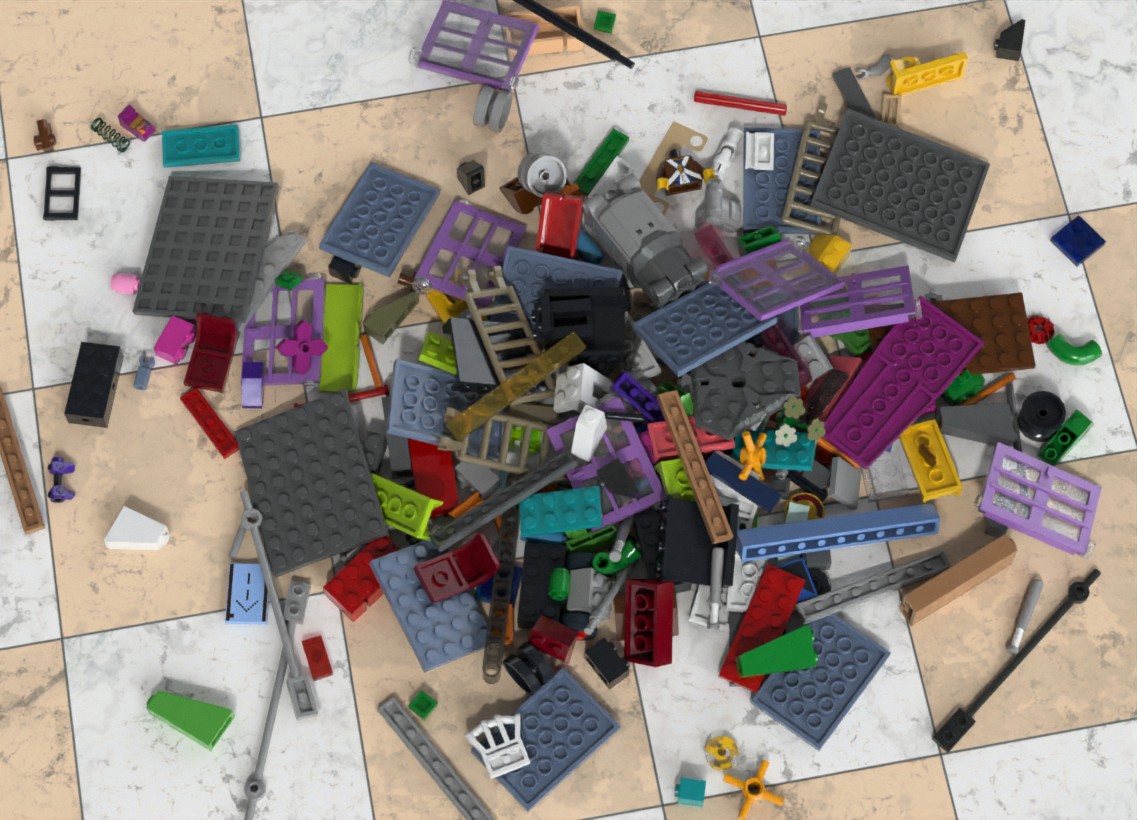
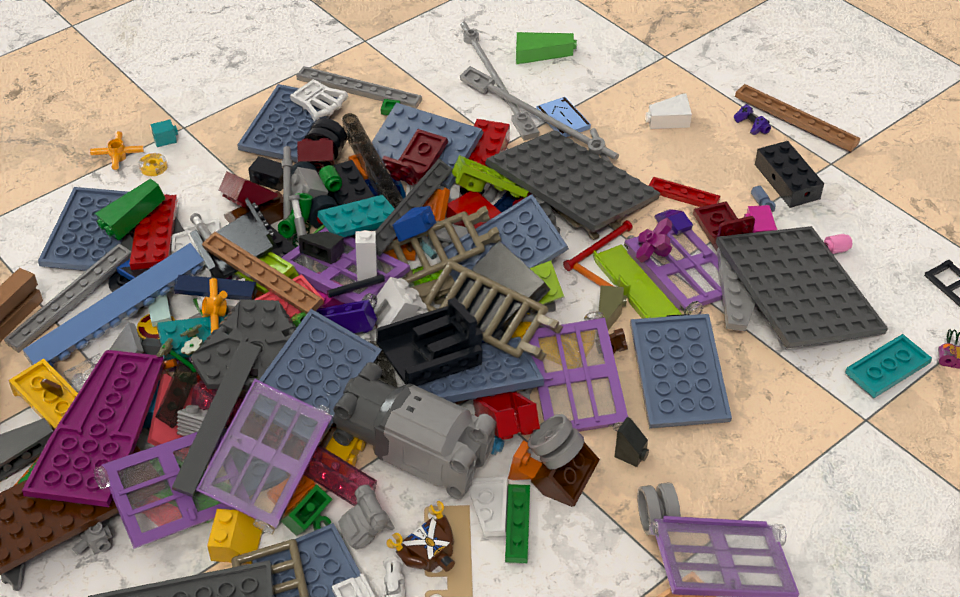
camera: 150 degrees right, 20 degrees down
green plate [275,270,303,290] -> none
clear red plate [301,635,333,681] -> none
clear yellow tile [446,331,586,441] -> none
none -> dark grey tile [172,340,261,497]
none -> blue slope [392,206,436,242]

